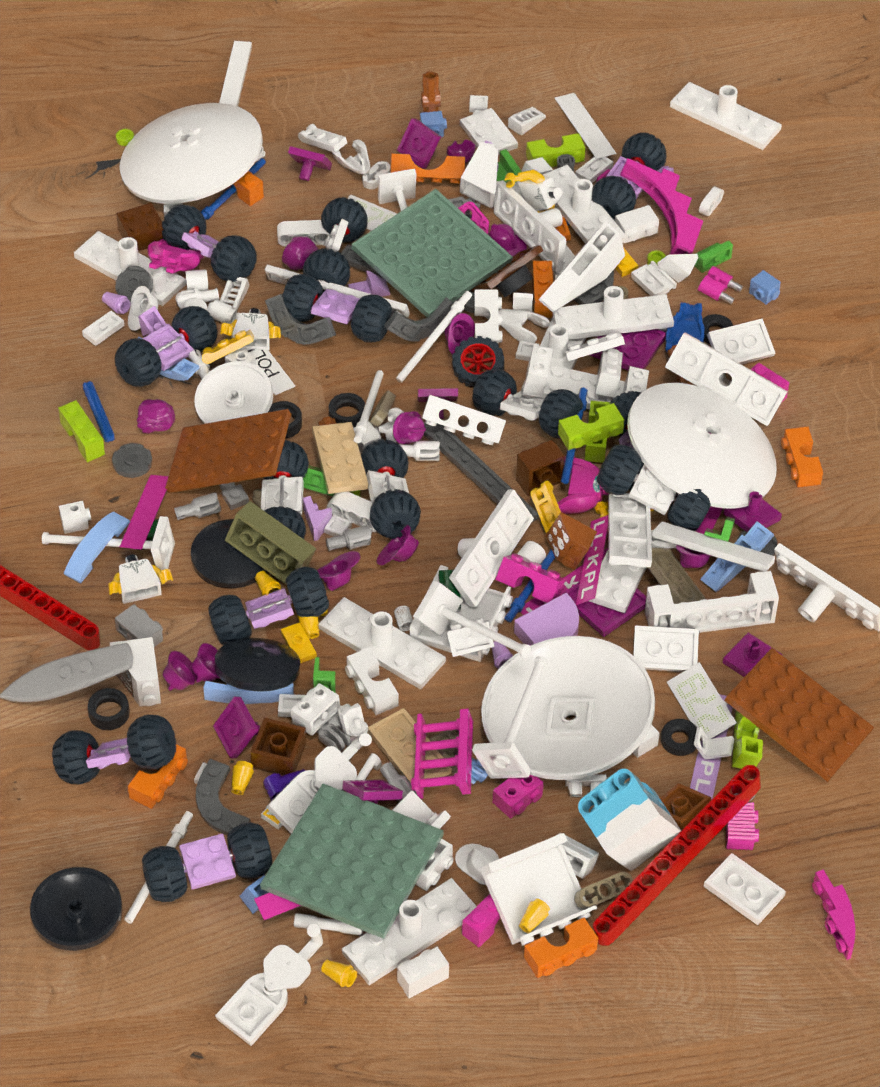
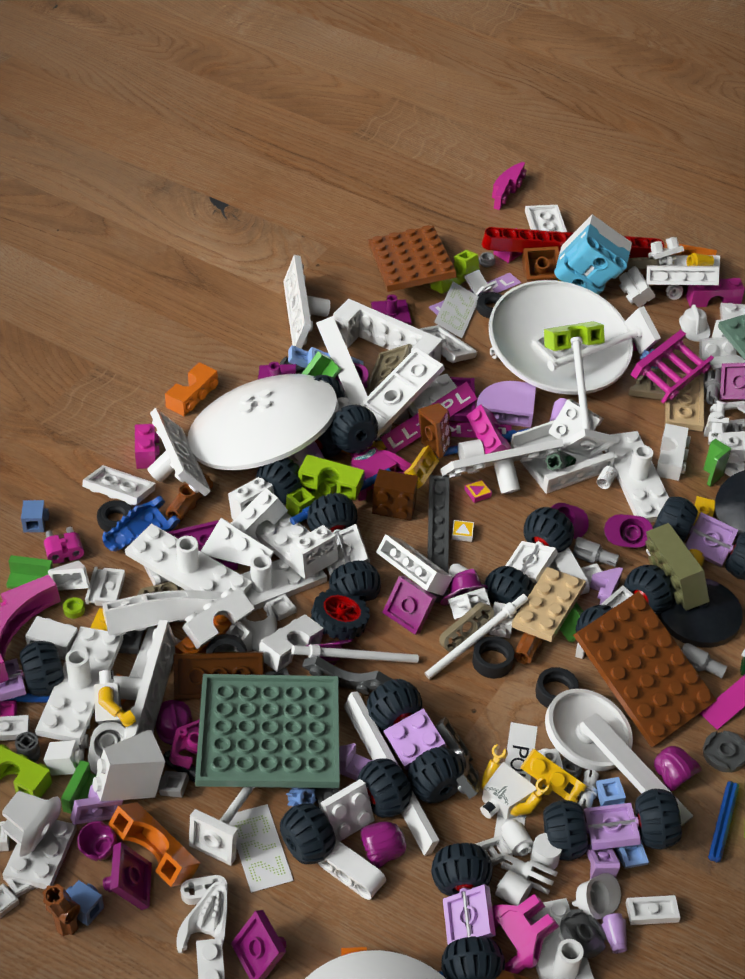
camera: 140 degrees left, 5 degrees down
none -> white piece [2,791,61,857]
none -> white arch [182,587,255,649]
none -> tile [452,520,474,542]
none -> lime arch [544,321,605,351]
none -> white tile [579,713,693,826]
none -> white hips [648,237,684,266]

